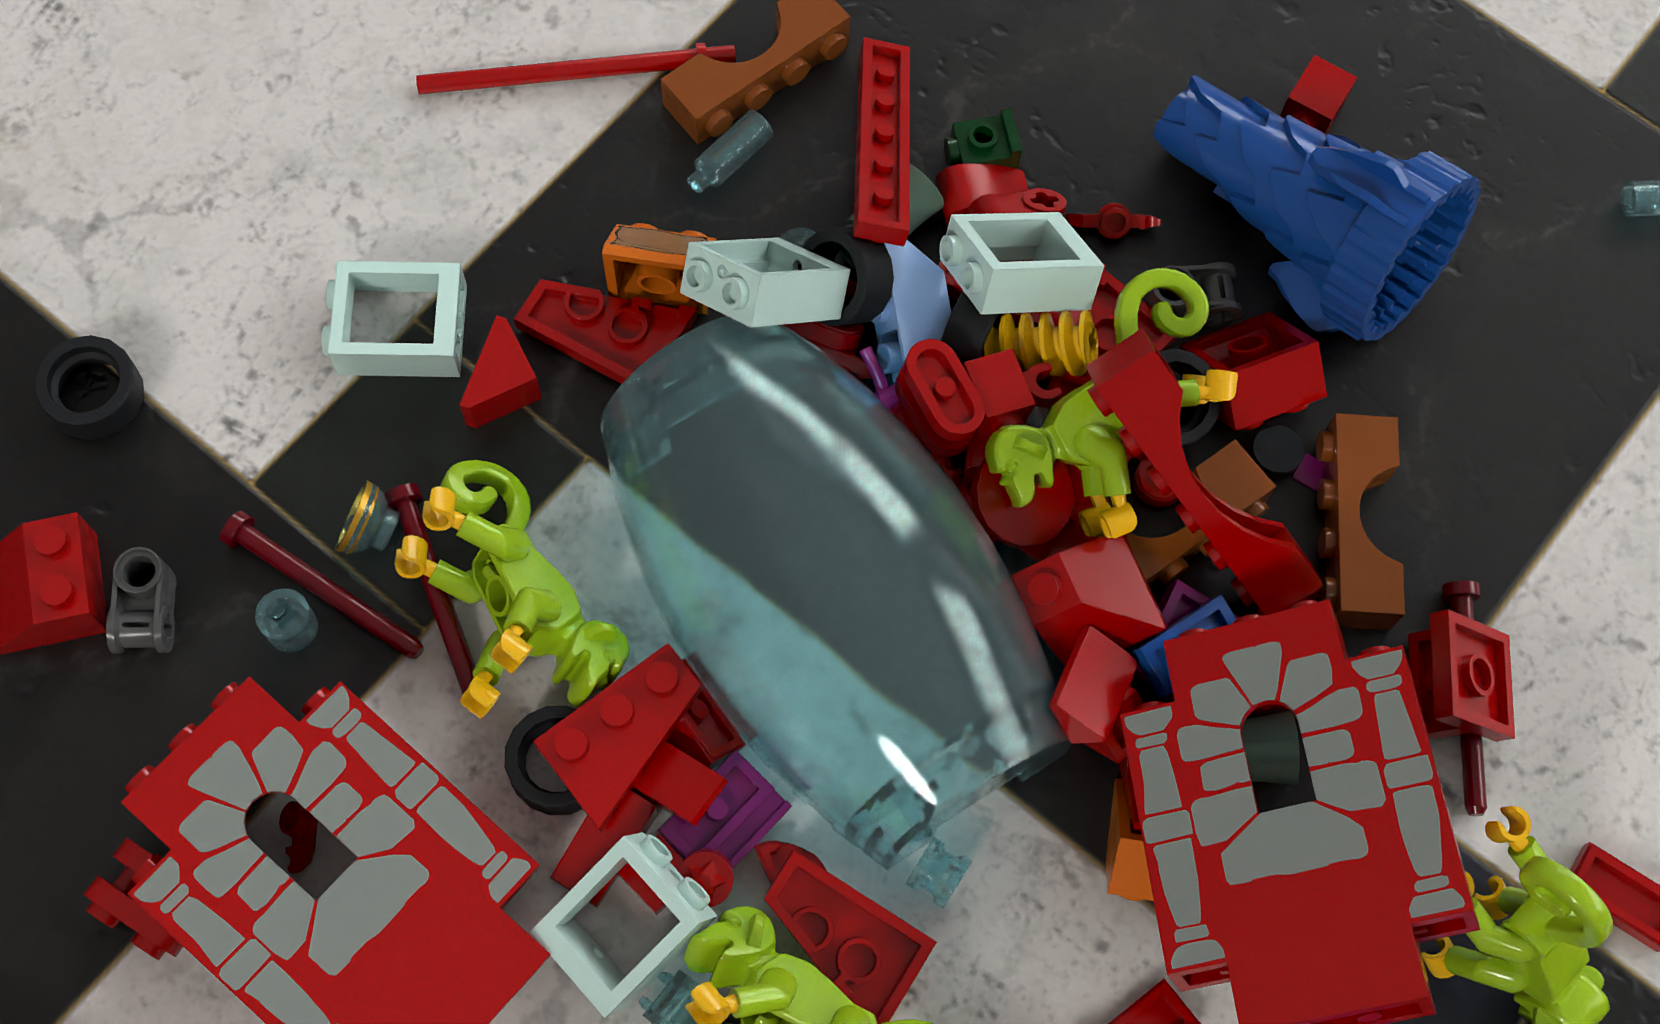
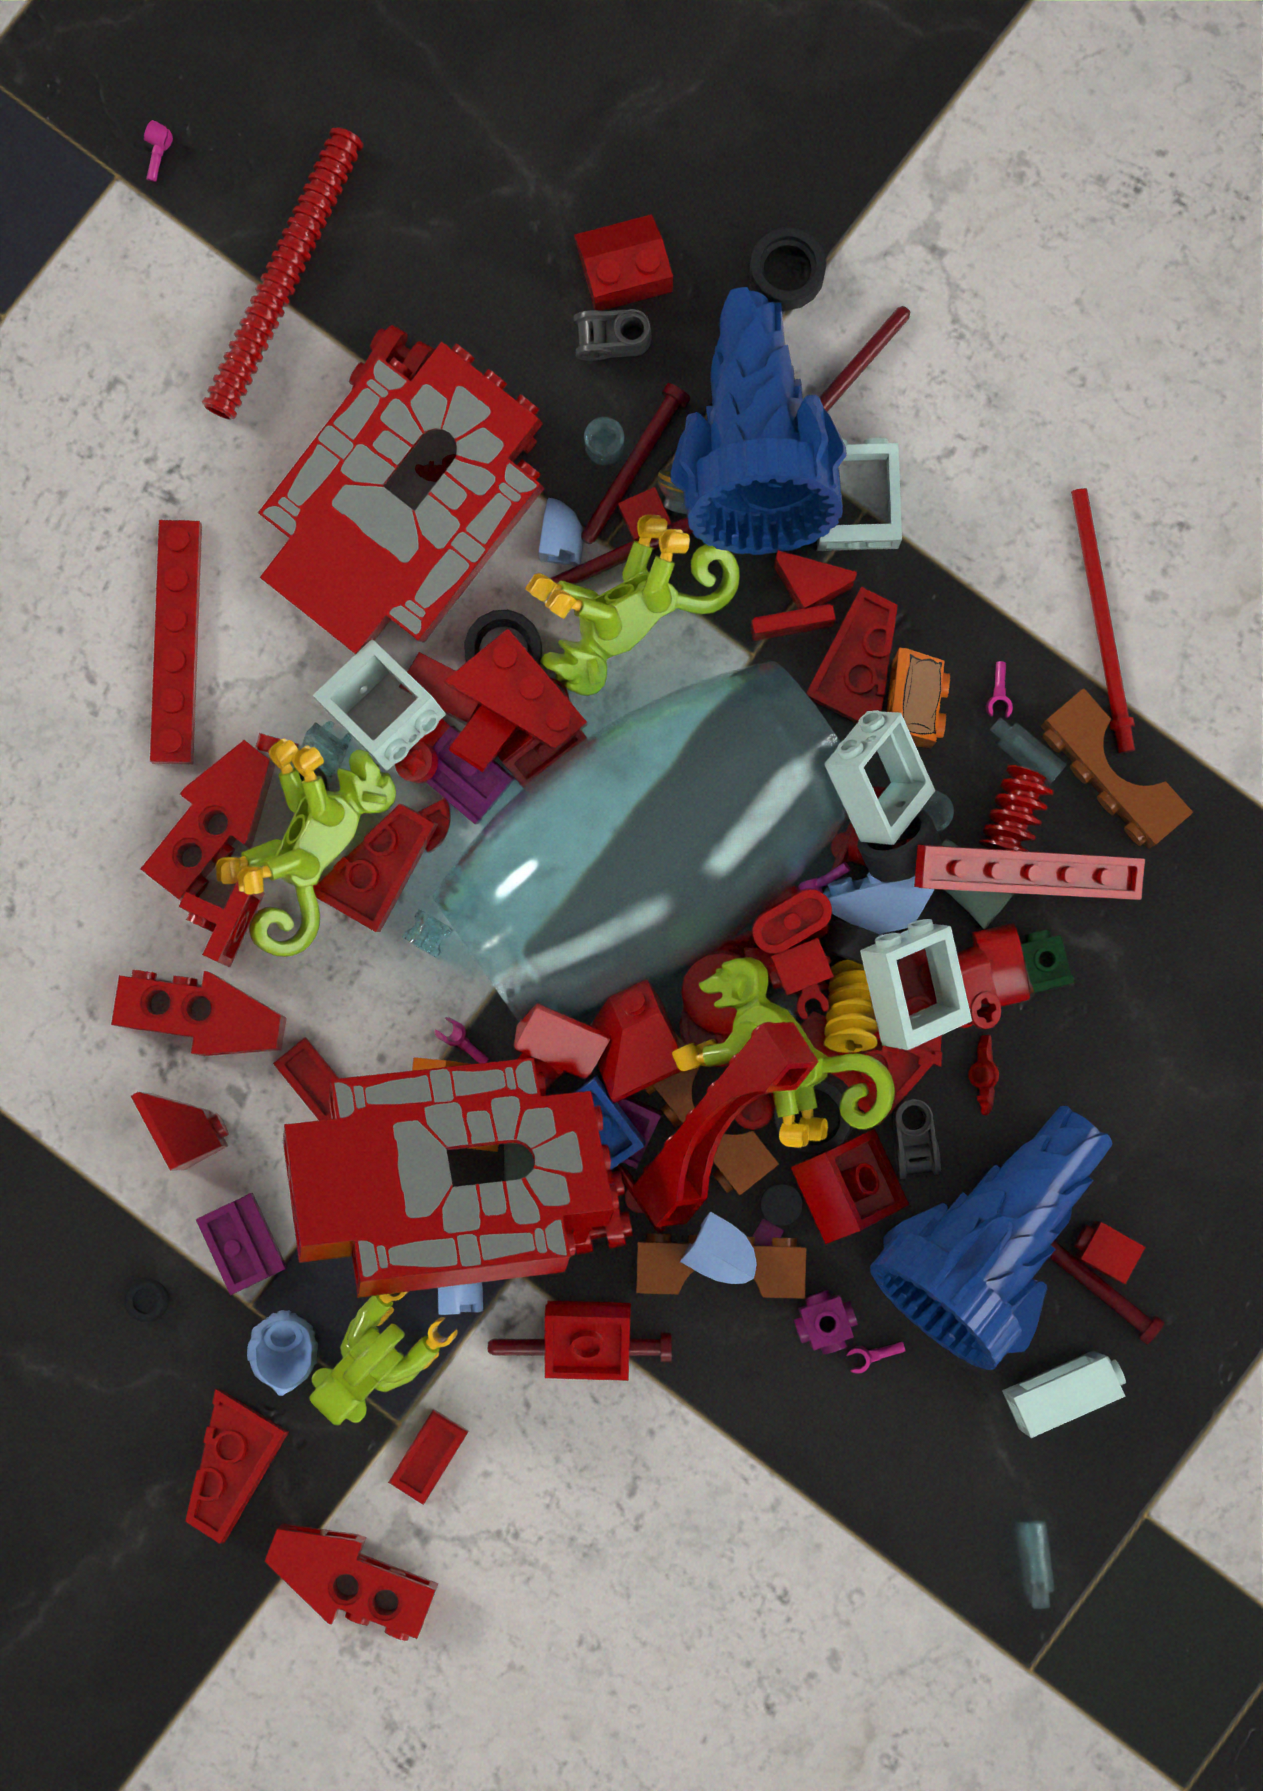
camera: 95 degrees right, 15 degrees up
none -> dark pink hand [435,1017,489,1063]
none -> light blue brick [539,498,583,566]
none -> red tile [618,487,672,541]
none -> blue cone [670,287,847,555]
none -> light blue brick [680,1212,757,1284]
none -> red tile [750,604,836,641]
none -> magenta brick [794,1290,858,1355]
none -> dark red bar [819,306,911,412]
none -> dark pink hand [846,1342,905,1374]
none -> red piece [978,765,1054,851]
none -> dark pink hand [986,661,1013,718]
none -> light aqua window [1002,1350,1126,1438]
none -> dark red bar [1049,1241,1165,1345]

